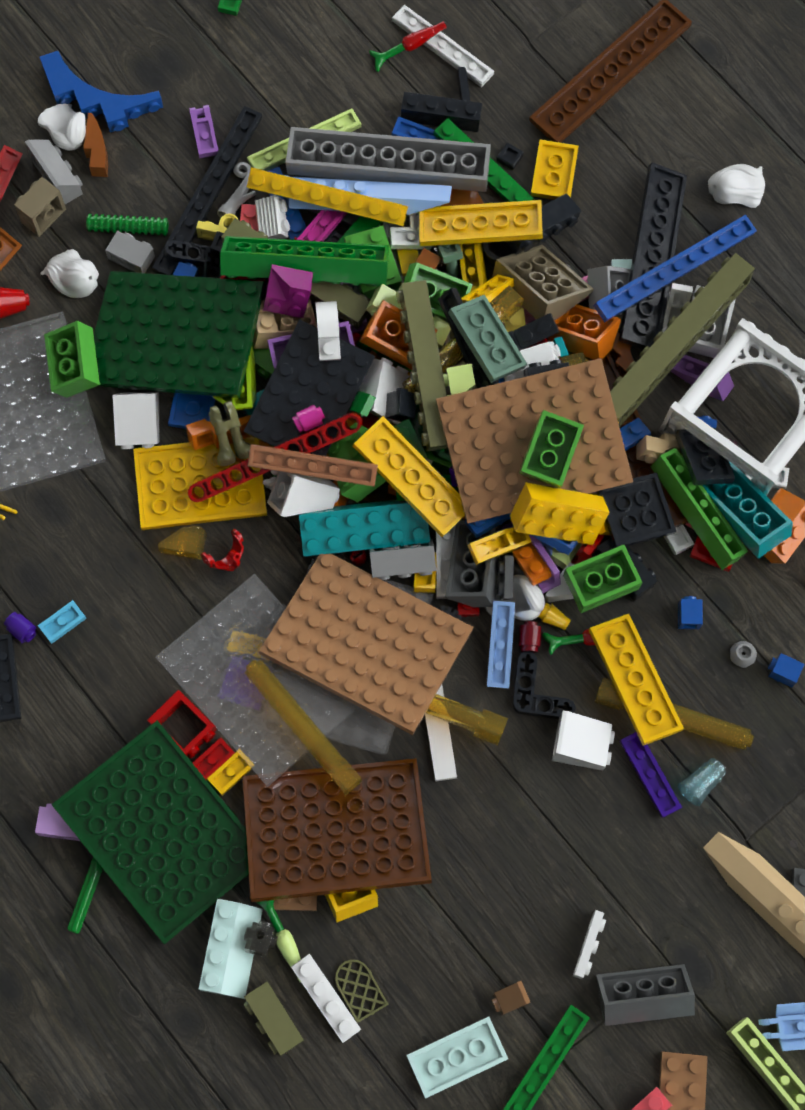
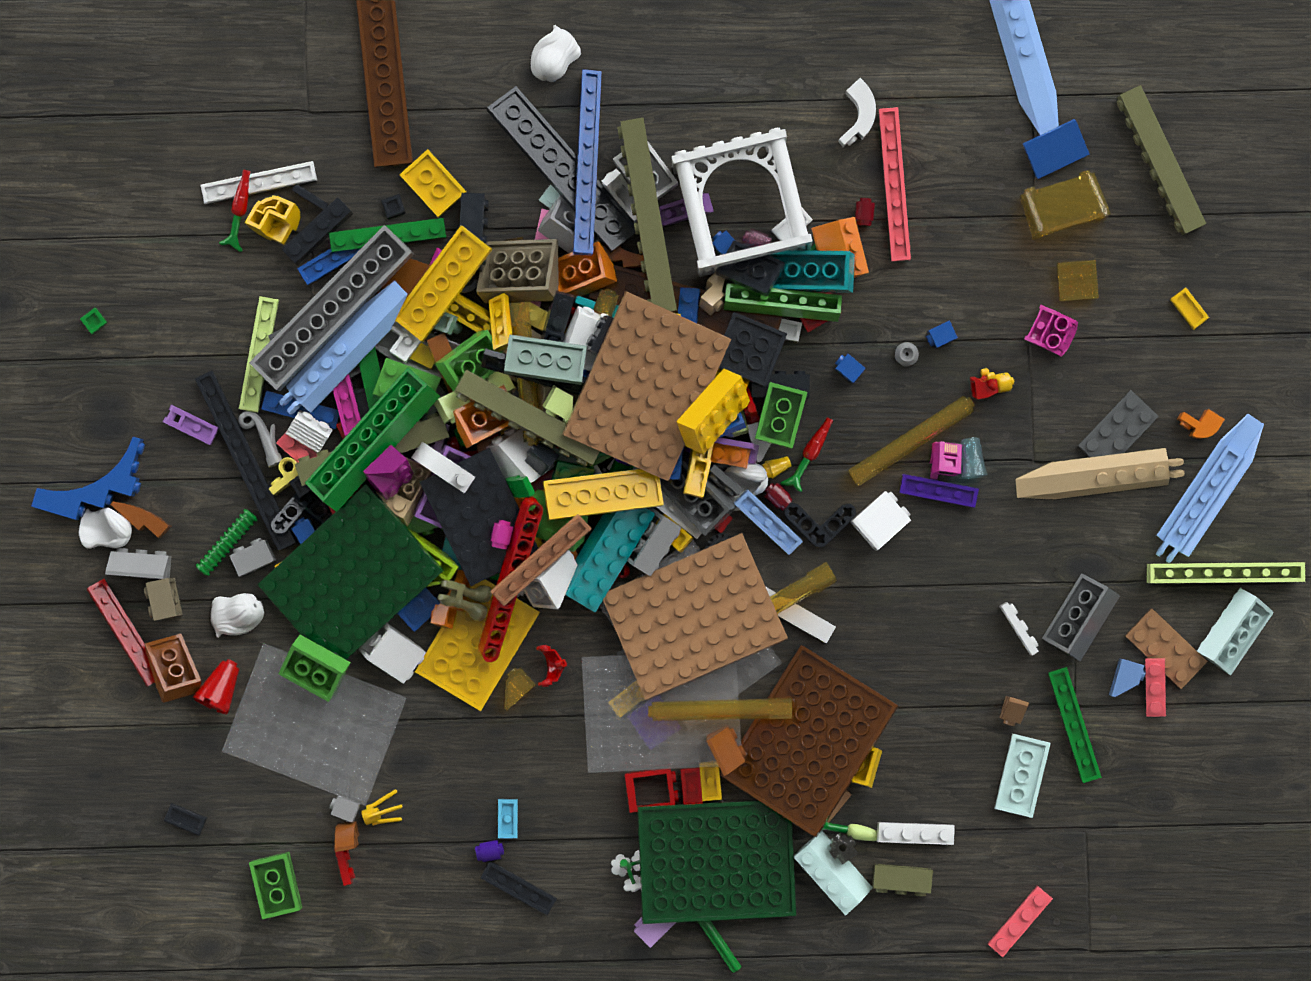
camera: 45 degrees left, 15 degrees up
yellow plate [247,167,408,227] -> none
olive window [335,960,389,1023] -> none
bright green brick [519,410,584,488] -> none
yellow plate [589,614,684,746] -> none
none -> yellow brick [245,195,300,245]
none -> white plant [611,850,641,892]
none -> dark orange slope [706,725,747,776]
none -> dark pink piece [930,441,962,480]
none -> piece [970,368,1014,399]
none -> medium blue slope [1109,658,1146,697]

